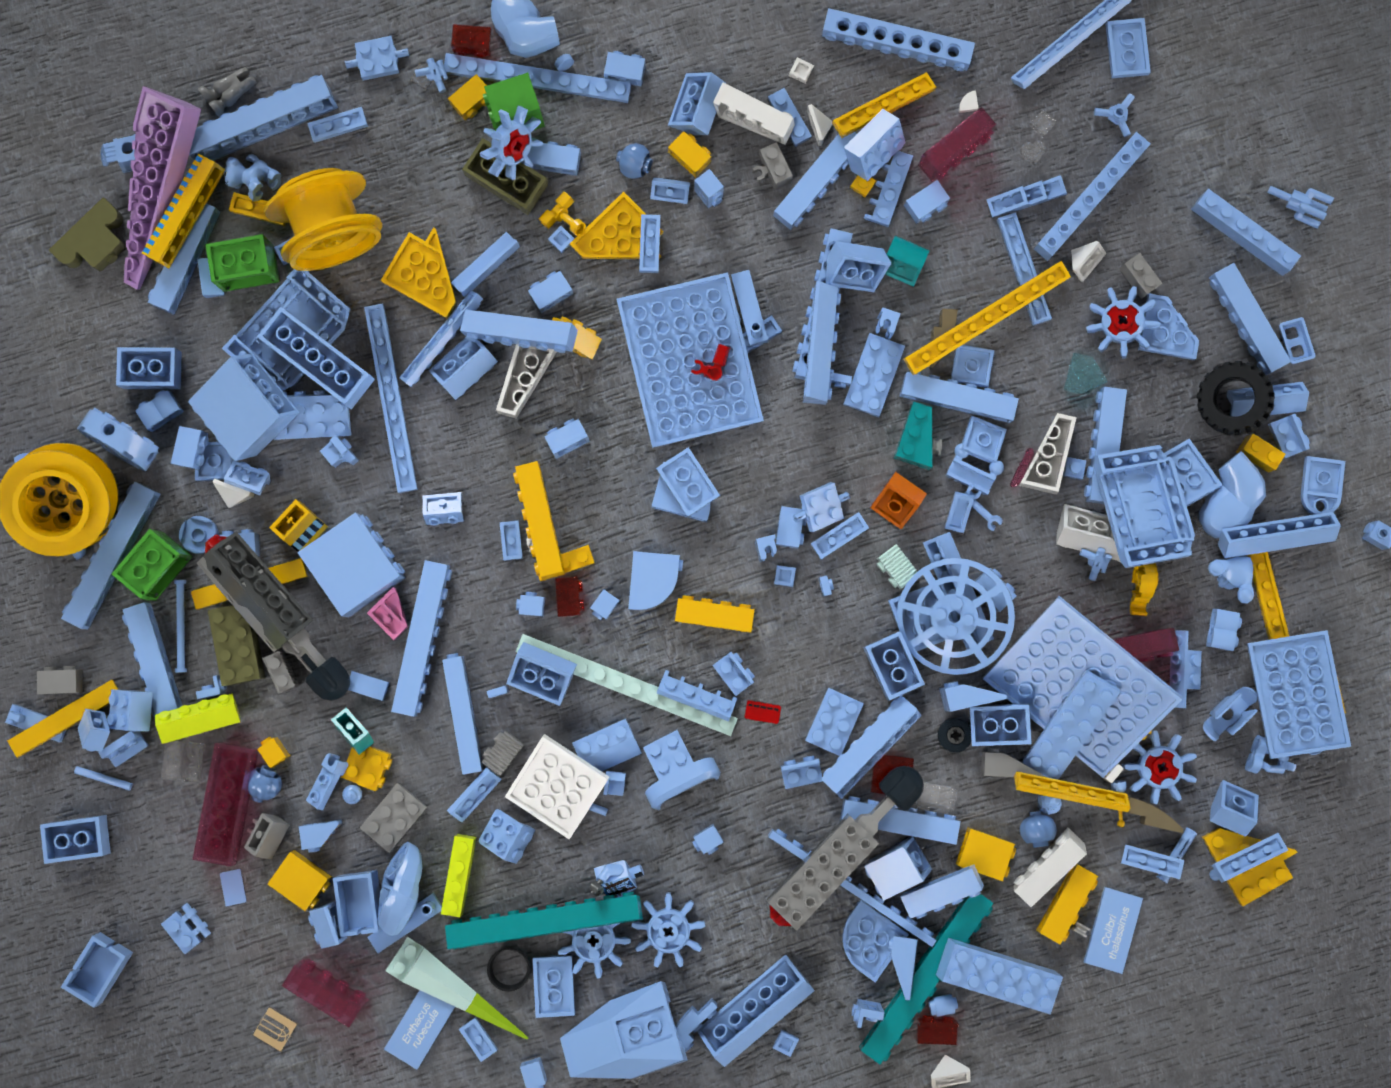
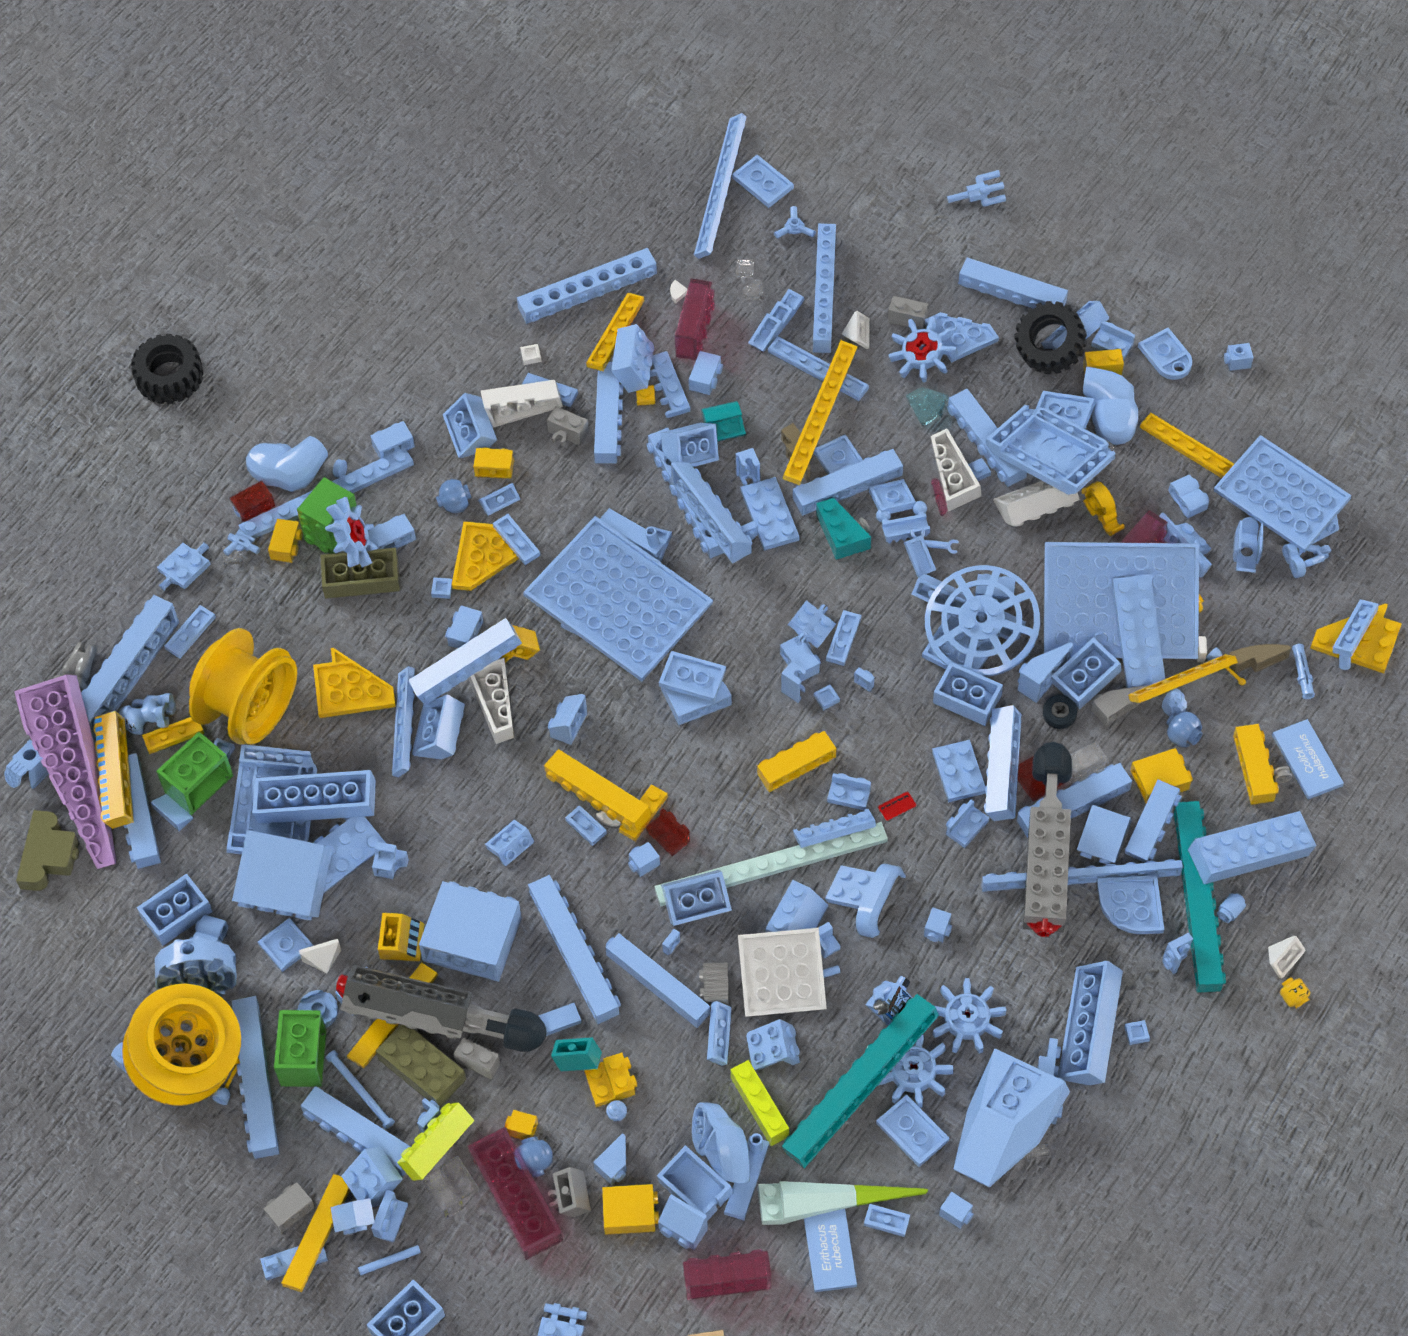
camera: 35 degrees left, 25 degrees down
light blue brick [171,426,209,470] -> none
light blue sticker [220,869,247,906] -> none
light blue bracket [224,460,271,495] -> none
light blue plate [306,753,349,810] -> none
light grey plate [360,782,428,853] -> none
light blue plate [364,303,418,493] -> none
bright pink wing [367,587,408,640] -> none
light blue panel [451,232,520,298] -> none
black tyre [487,948,530,992] -> none
yellow bar [538,191,586,236] -> none
light blue brick [590,589,620,620] -> none
light blue brick [628,551,683,610] -> none
red bar [691,344,731,381] -> none
light blue brick [694,169,724,208] -> none
white slope [807,104,833,146] -> none
orange slope [870,472,927,529] -> none
light aqua brick [877,544,917,589] -> none
light blue slope [888,936,918,1001] -> none
clear red bracket [916,1015,959,1045] -> none
white wedge [1014,827,1087,907] -> none
light blue piece [1079,547,1112,581] -> none
light blue plate [1121,844,1185,879] -> none
light blue gear [1122,730,1197,804] -> none
light blue brick [1191,188,1301,276] -> none
light blue head [1208,556,1254,604] -> none
light blue slope [1210,780,1259,837] -> none
light blue brick [1218,512,1341,558] -> none
light blue piece [1279,317,1316,364] -> none

